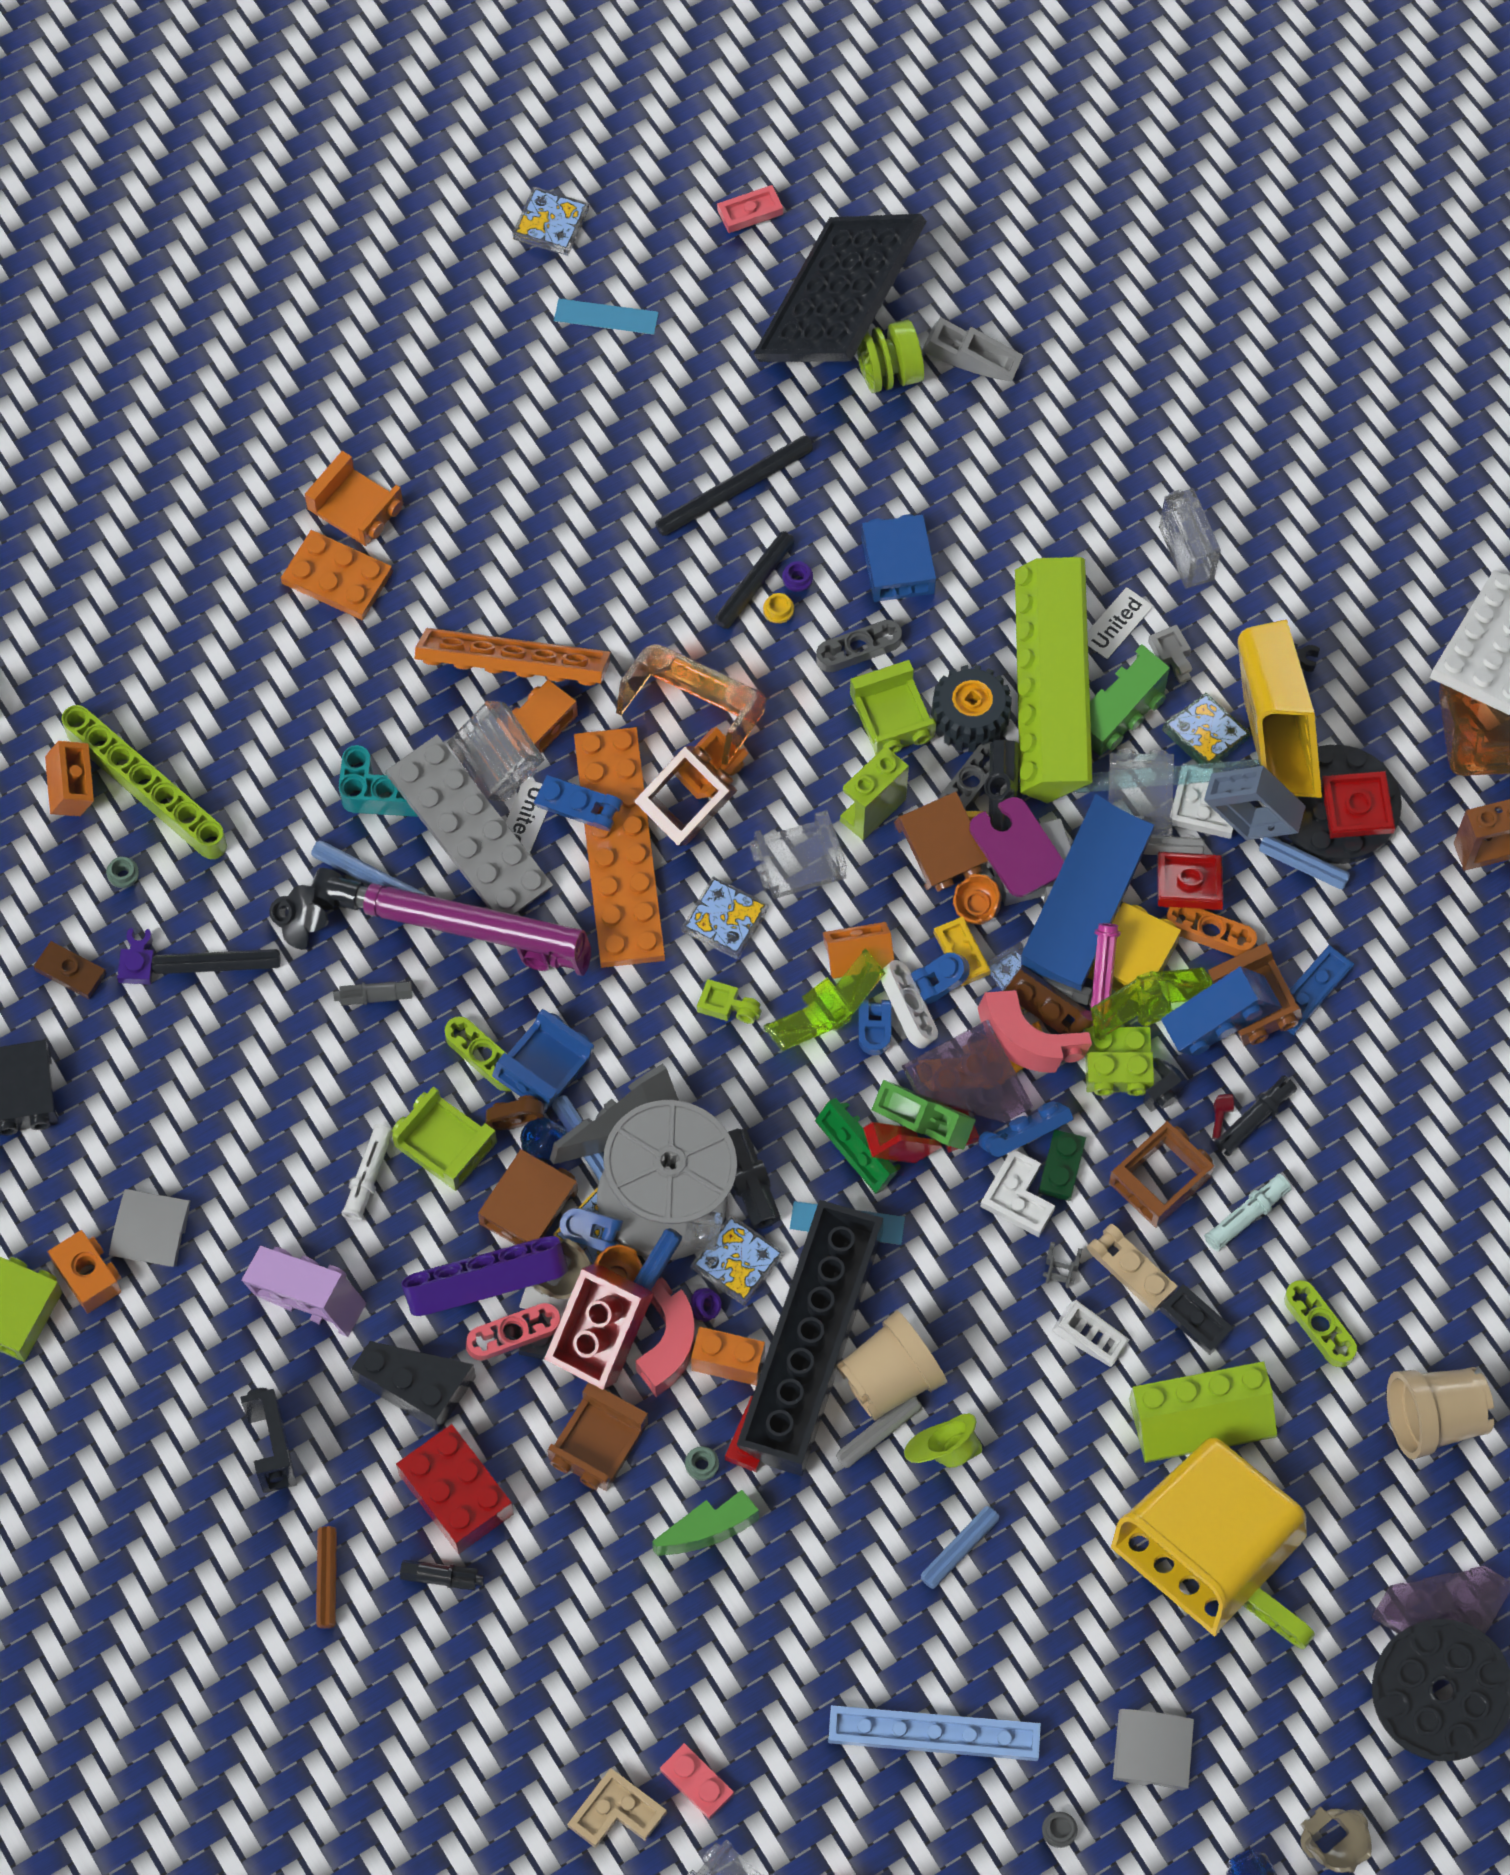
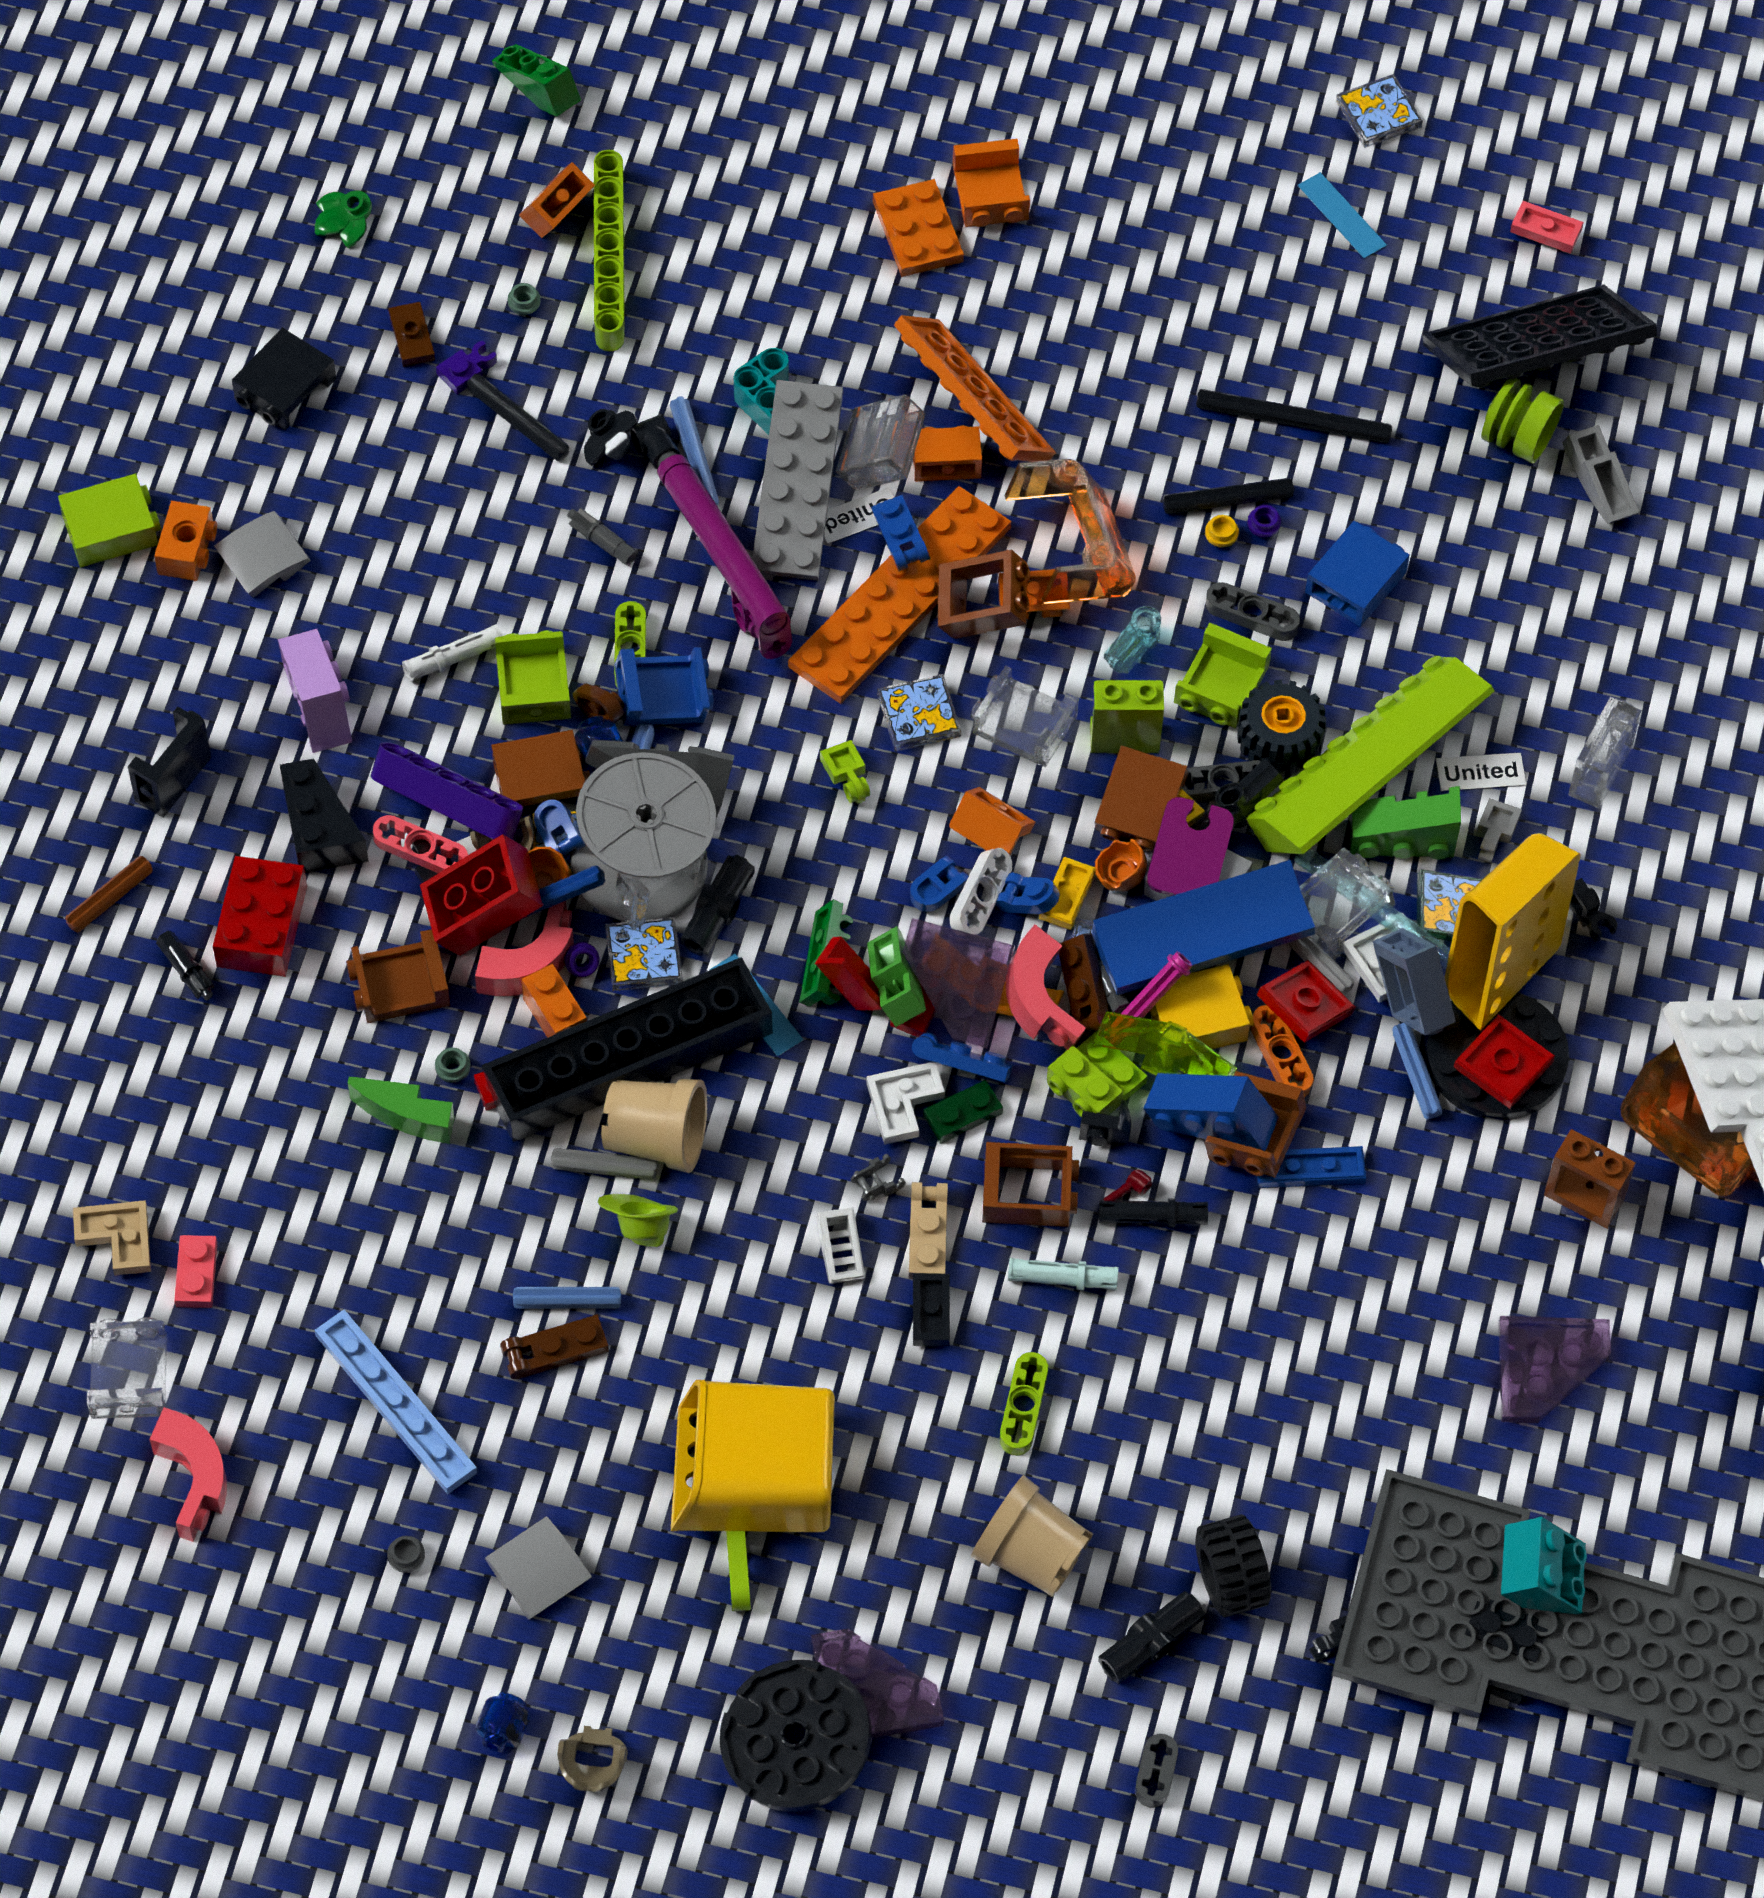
camera: 45 degrees right, 5 degrees down
clear neon green plate [763,948,886,1051] -> none
lime slope [1129,1361,1277,1463] -> none
none -> reddish brown plate [500,1314,609,1379]
none -> clear light blue piece [1104,606,1161,674]

